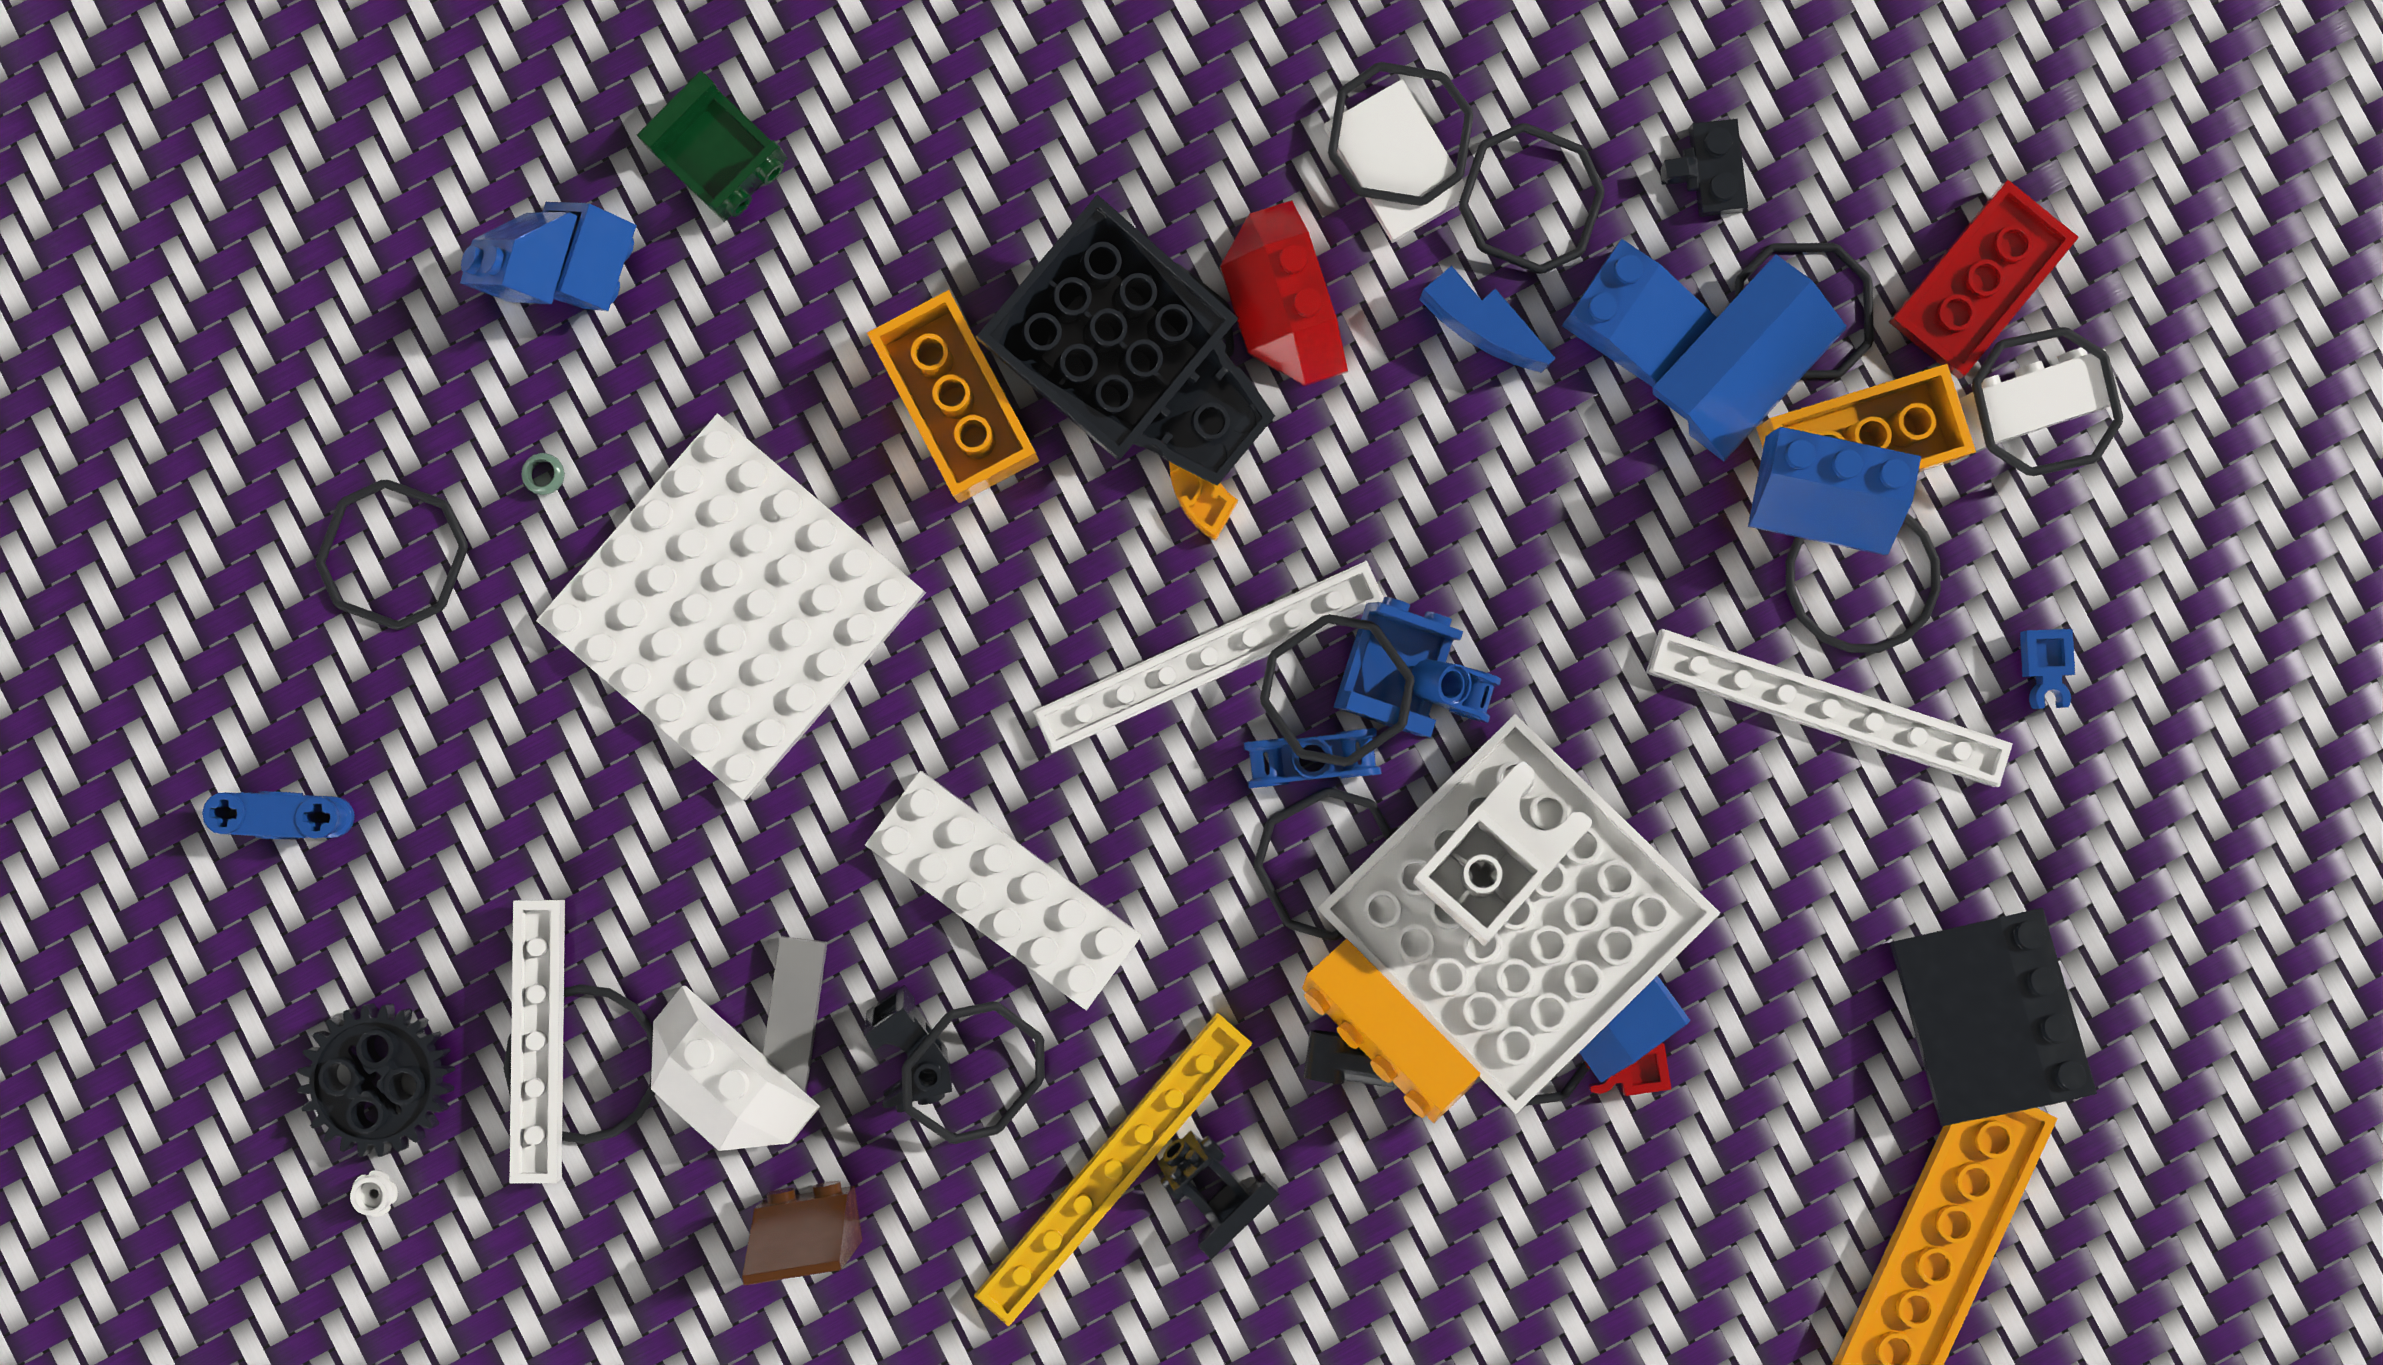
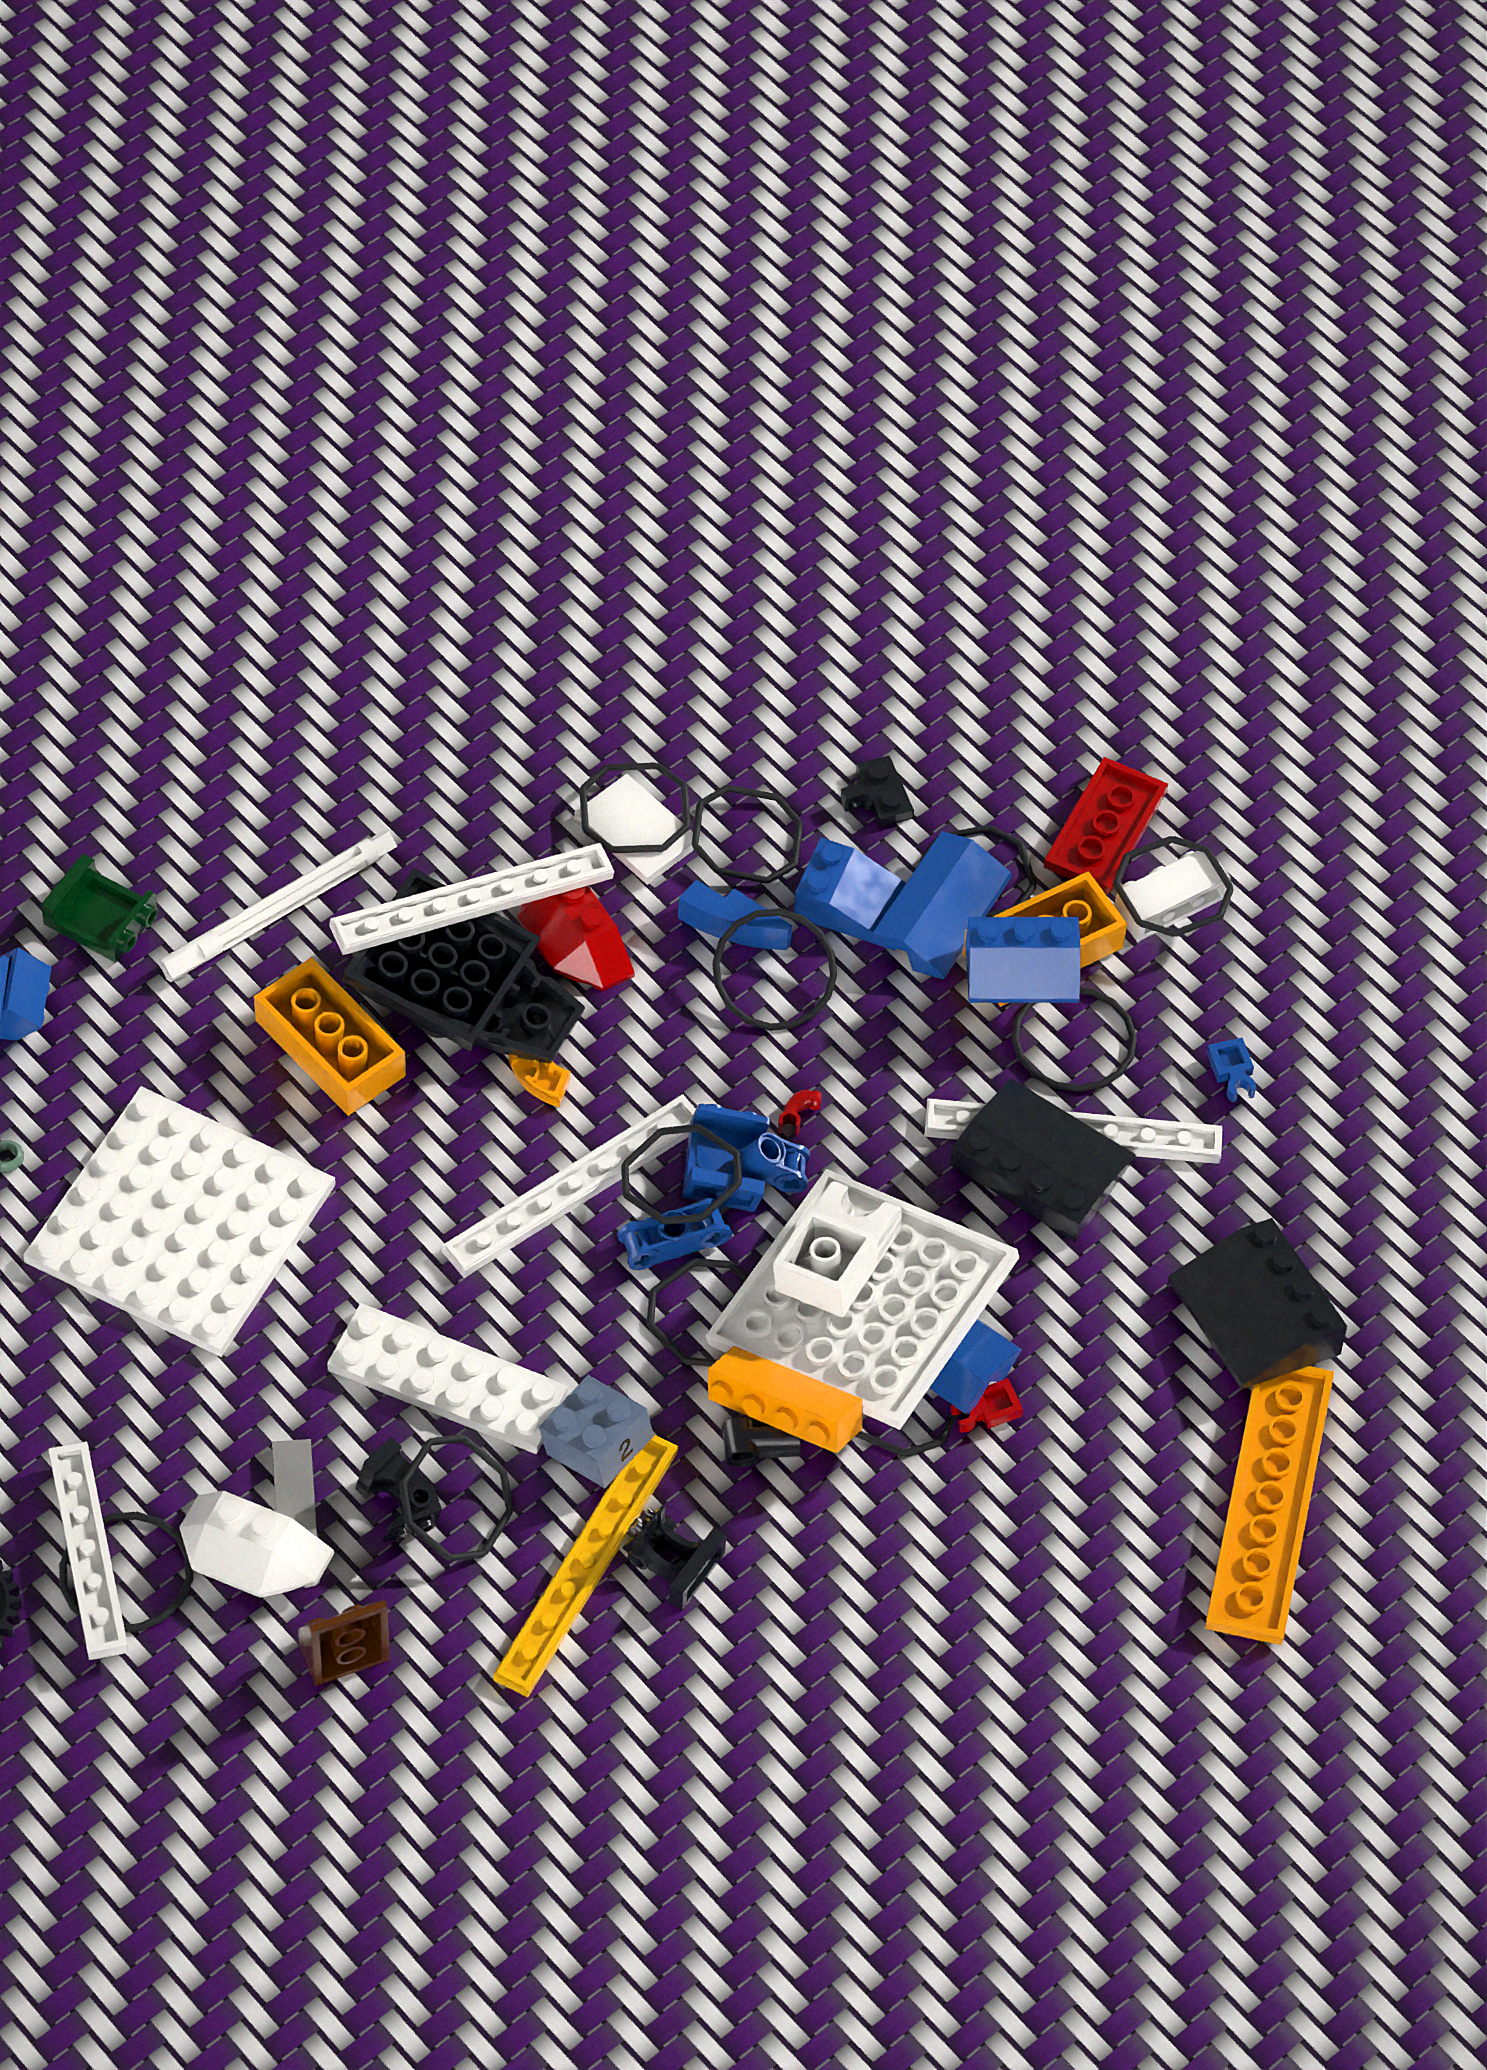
camera: 15 degrees left, 30 degrees down
none -> white piece [158,831,397,982]
none -> white tile [329,843,614,955]
none -> sand blue brick [539,1375,654,1488]
none -> black piece [712,908,837,1031]
none -> red arm [778,1089,821,1136]
none -> black slope [950,1078,1136,1242]

